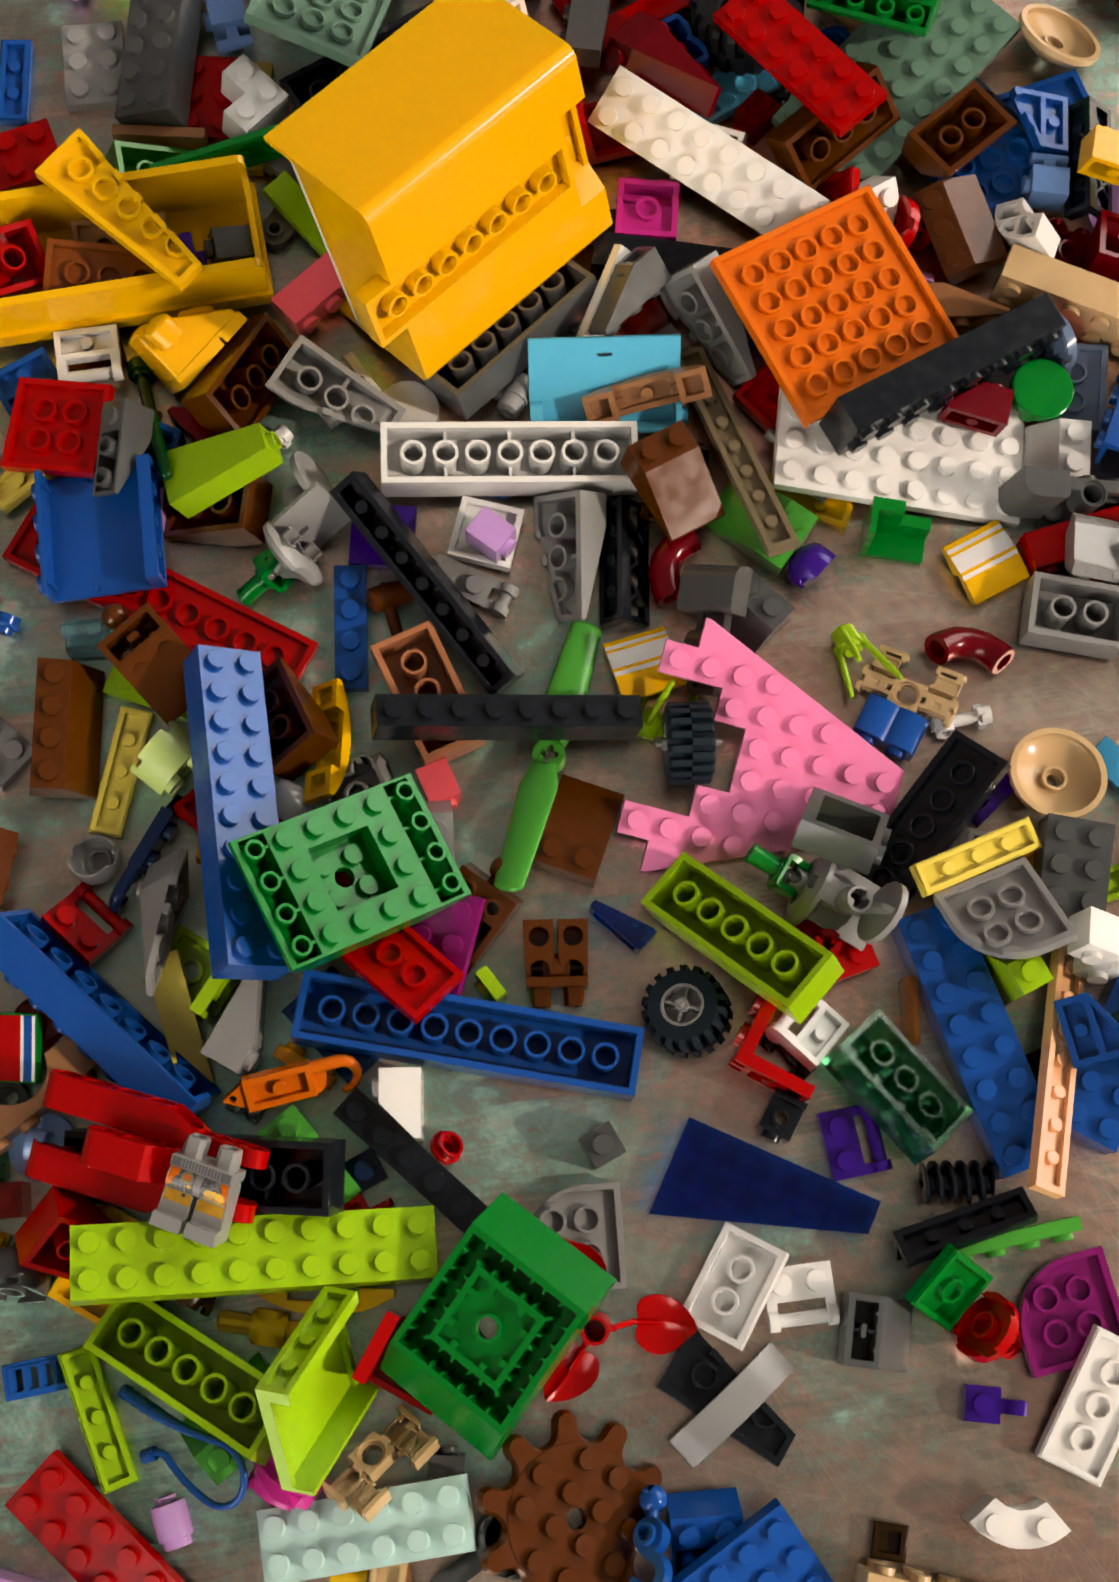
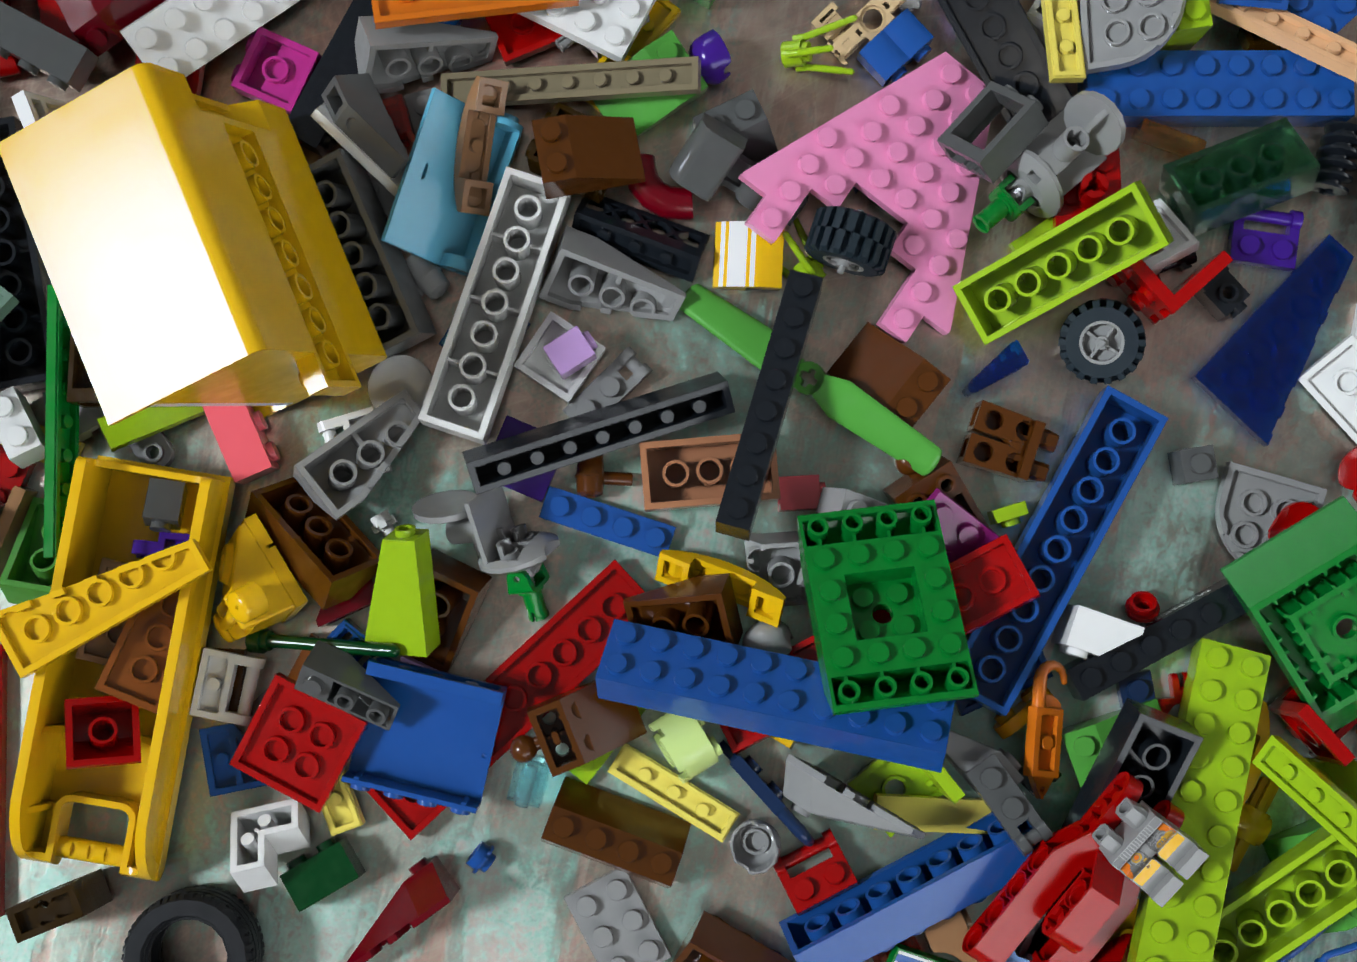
camera: 65 degrees left, 10 degrees up
none -> dark grey plate [965,754,1054,857]

